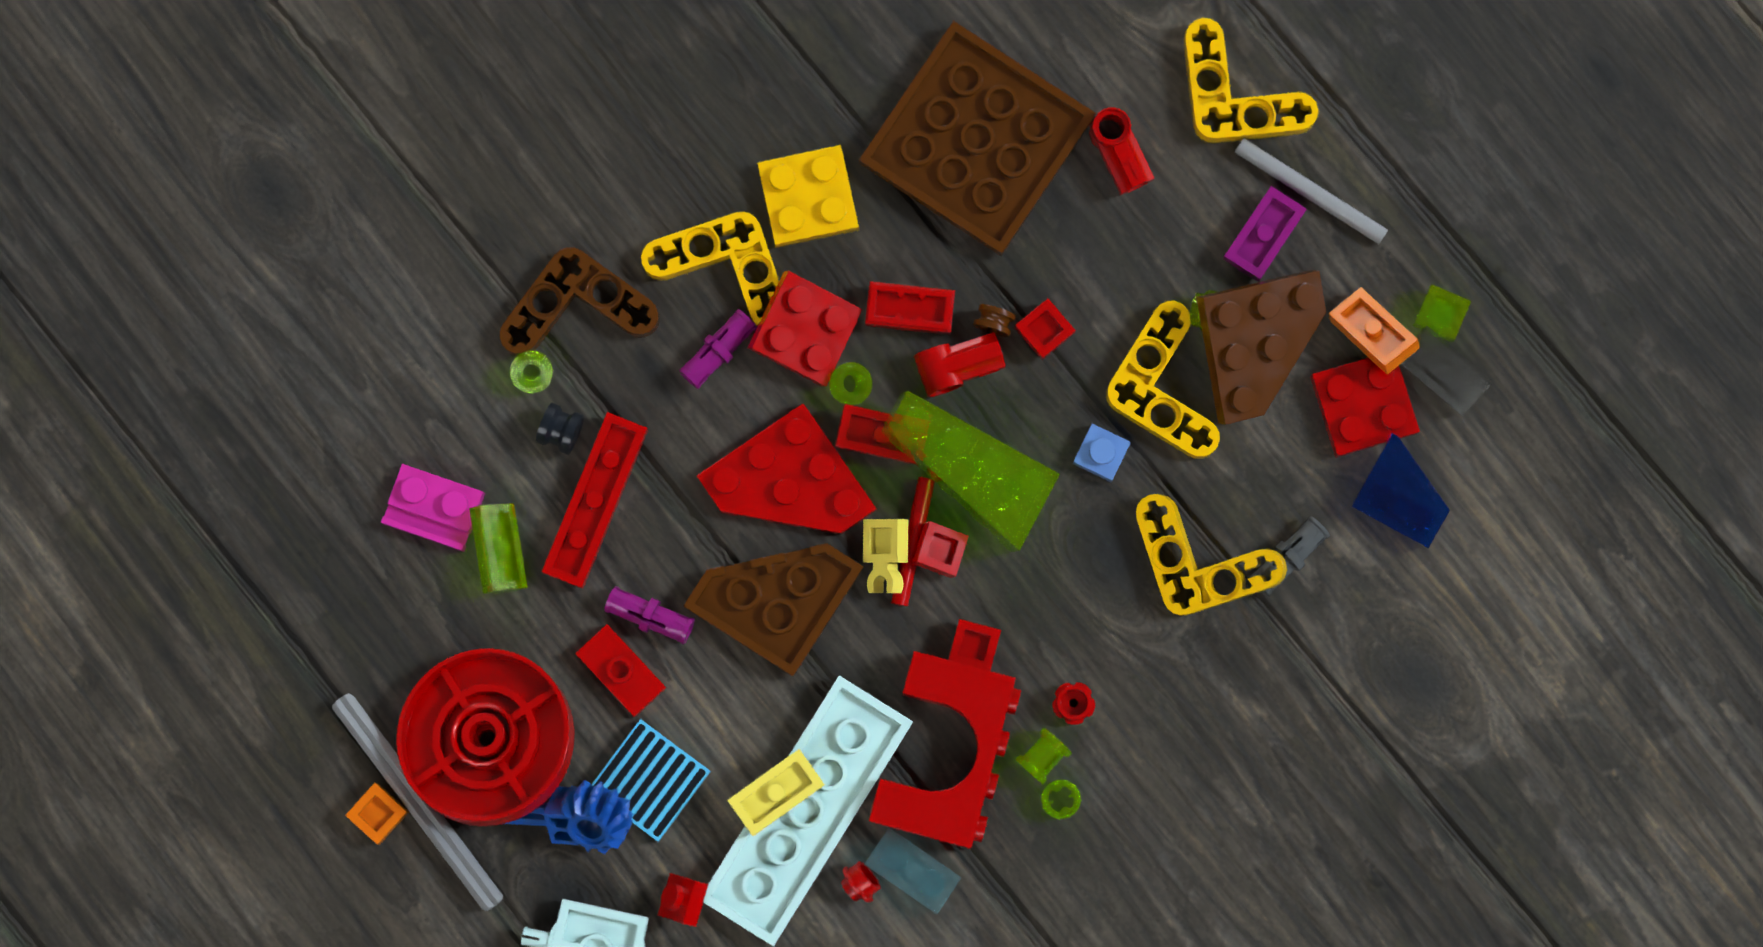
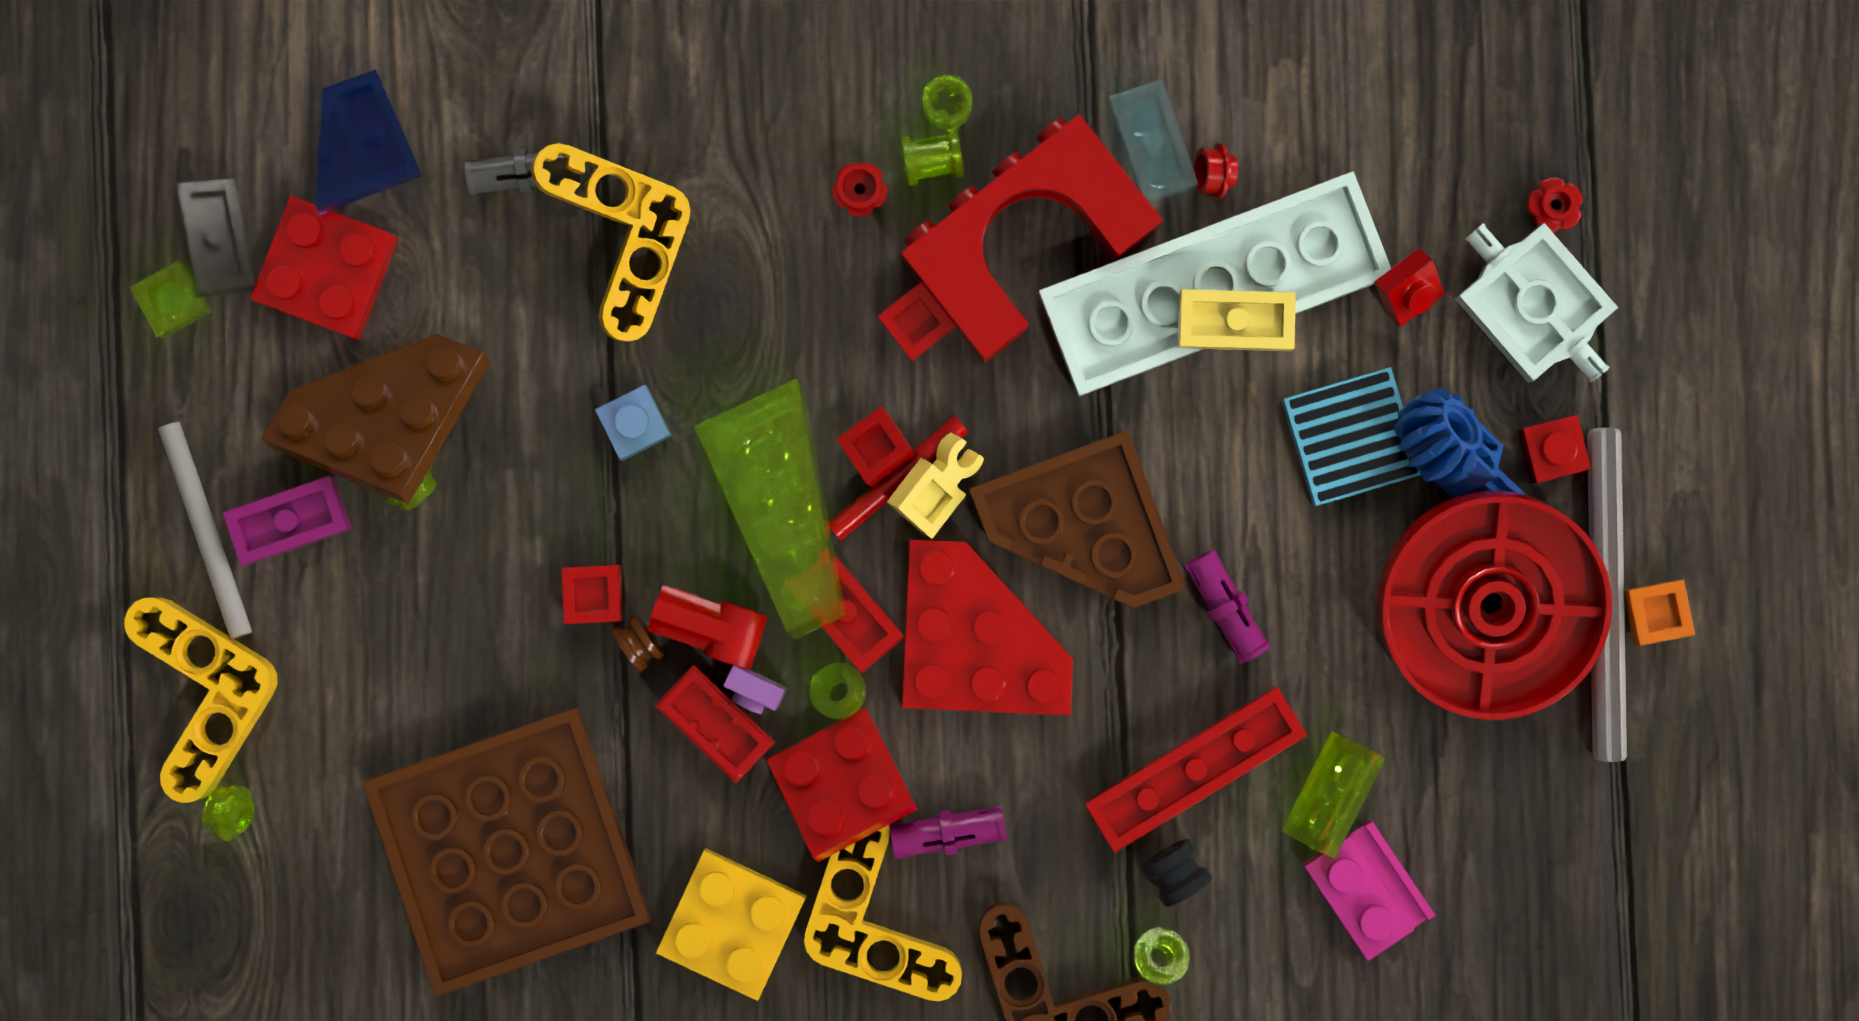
camera: 140 degrees left, 5 degrees up
red plate [575,624,667,717] -> none
red piece [1089,107,1155,196] -> none
yellow beam [1106,301,1220,459] -> none
orange plate [1328,287,1420,375] -> none
none -> clear neon green plate [202,784,255,841]
none -> medium lavender plate [724,665,788,715]
none -> red plate [1518,415,1591,484]

